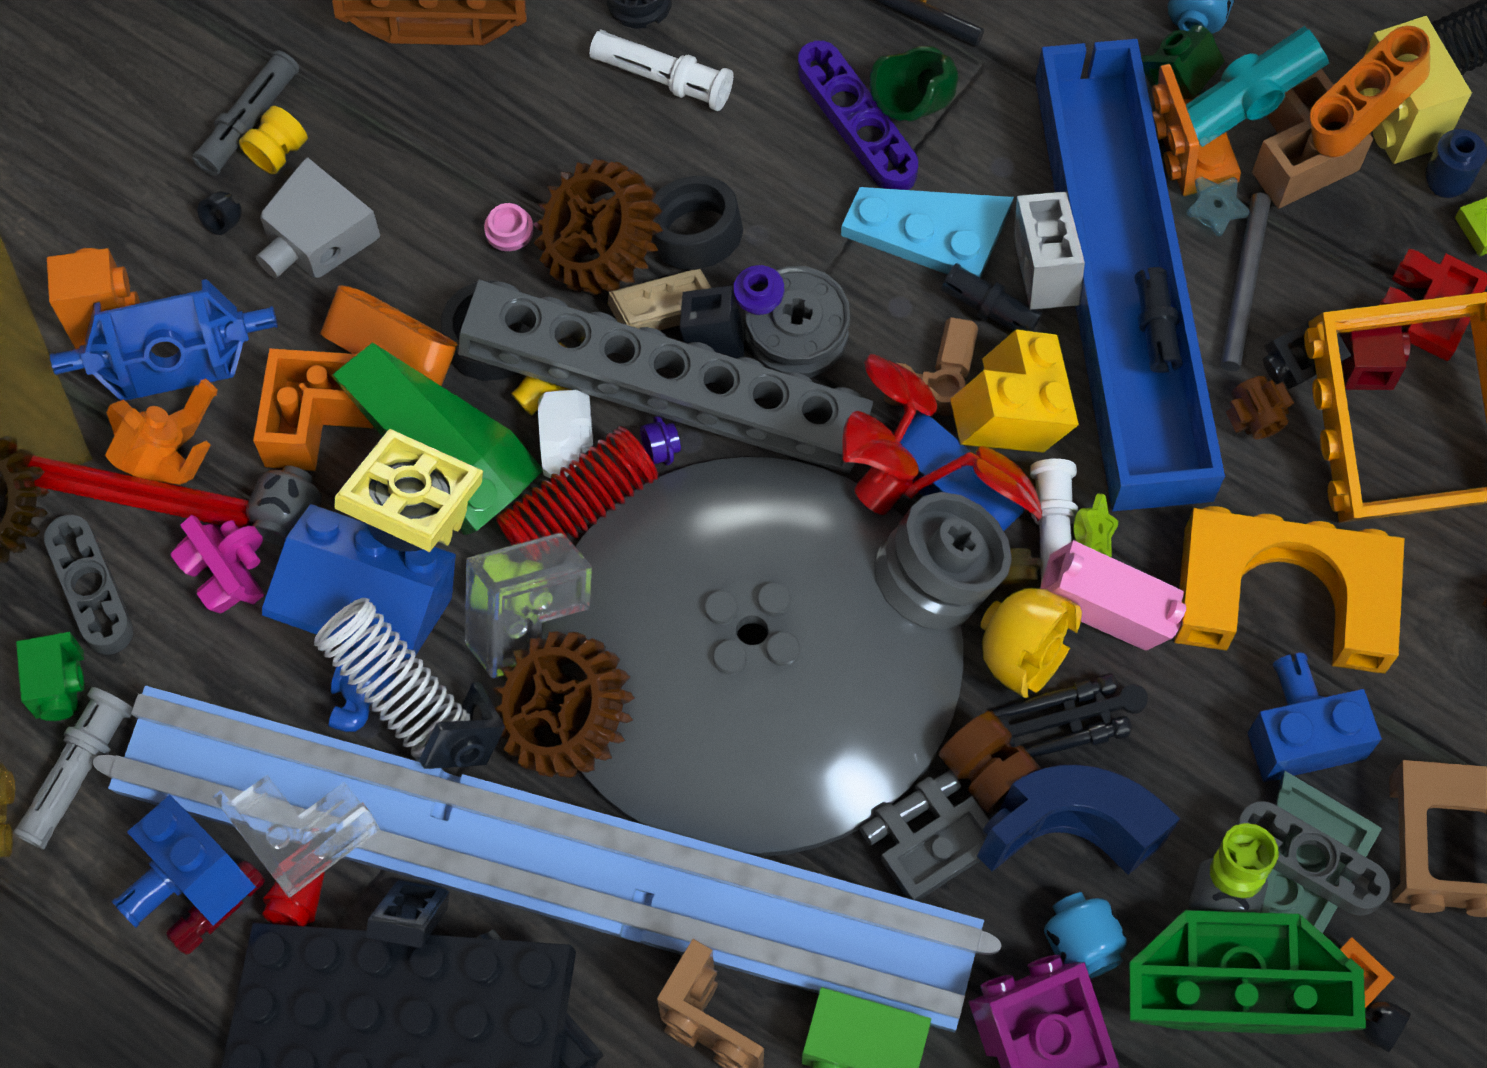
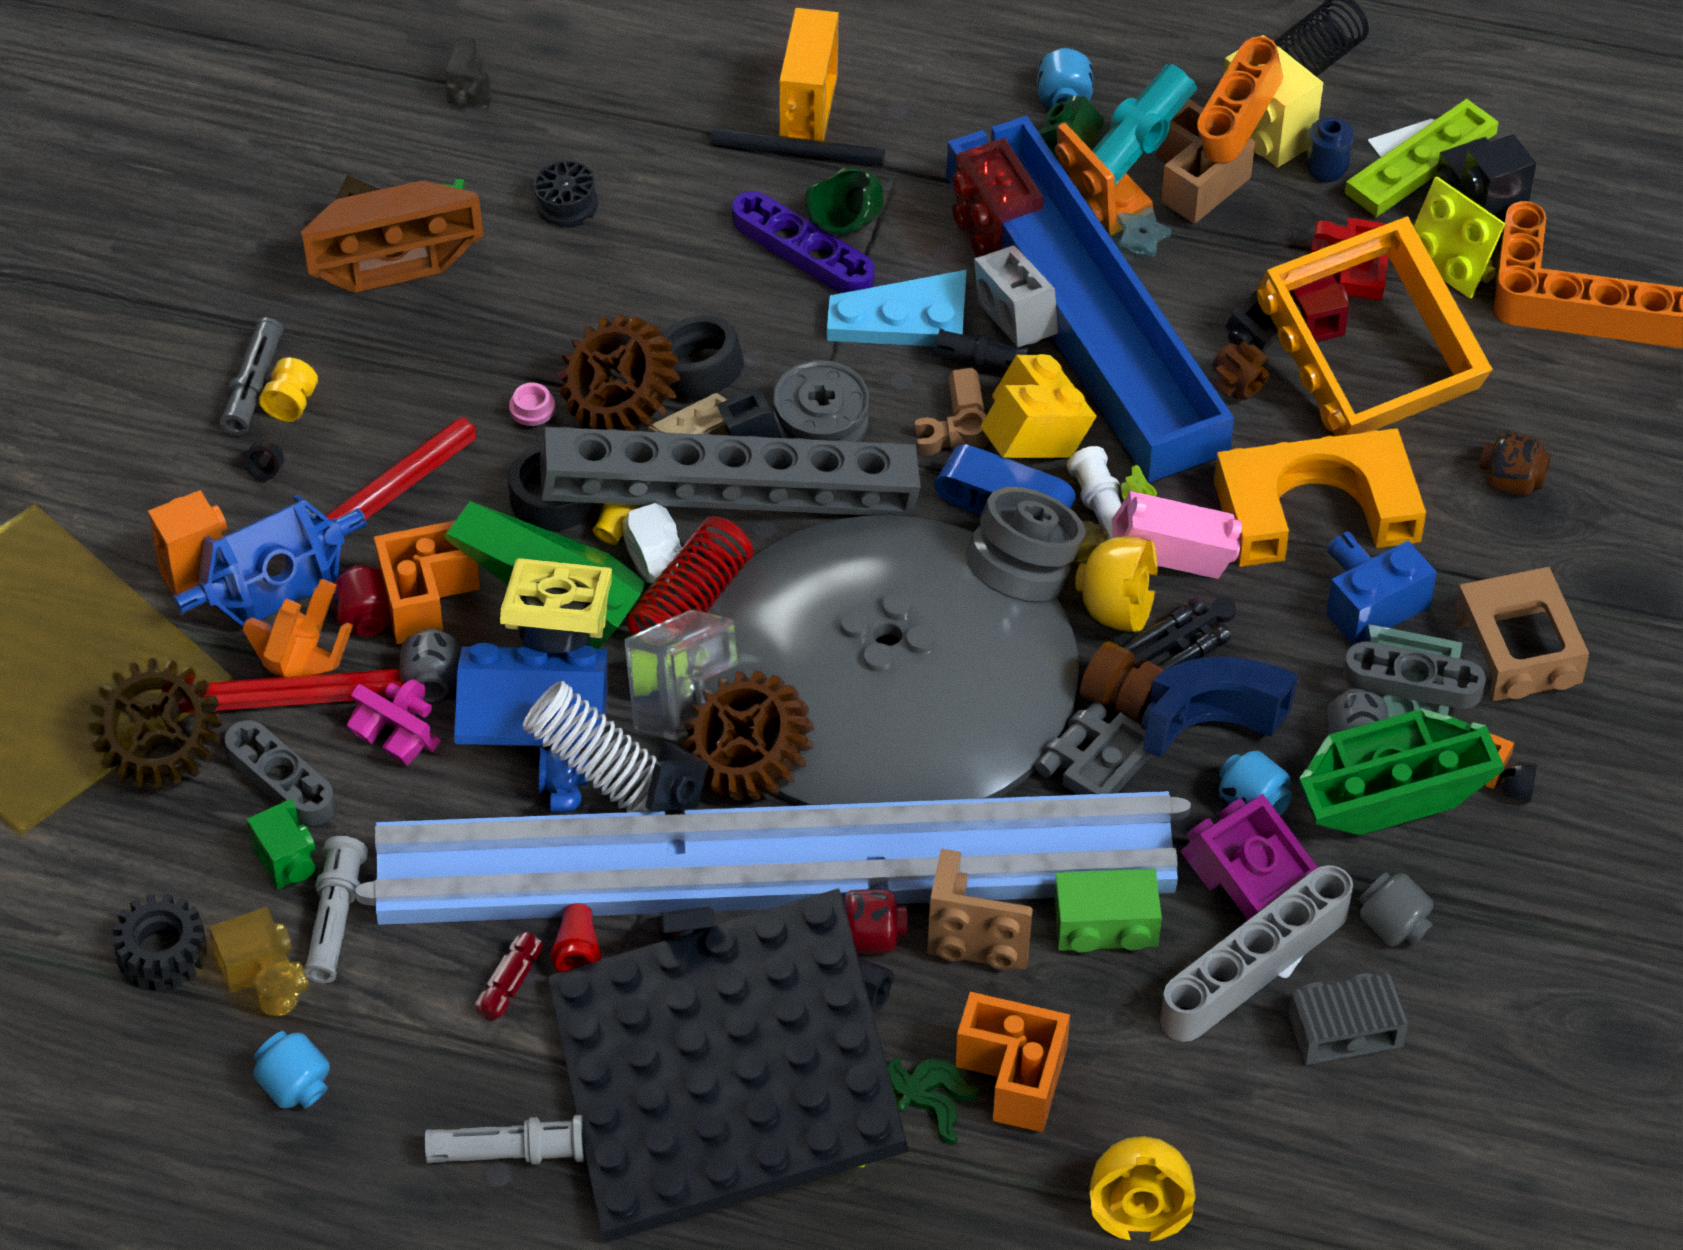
camera: 20 degrees left, 15 degrees down
blue brick [111,794,256,928] -> none
clear panel [212,775,380,898] -> none
light grey torso [256,158,380,278] -> none
orange beam [320,285,457,386] -> none
white pin [589,29,734,111] -> none
dark purple plate [640,416,681,465] -> none
dark purple plate [734,265,785,315] -> none
red plant [842,354,1043,521] -> none
black pin [1134,267,1183,373] -> none
lime wheel [1210,823,1279,898] -> none
flat silver bar [1220,193,1271,371] -> none
none -> red axle [325,417,476,520]
none -> dark red head [331,565,391,637]
none -> dark red head [844,889,907,954]
none -> clear red bracket [952,138,1043,258]

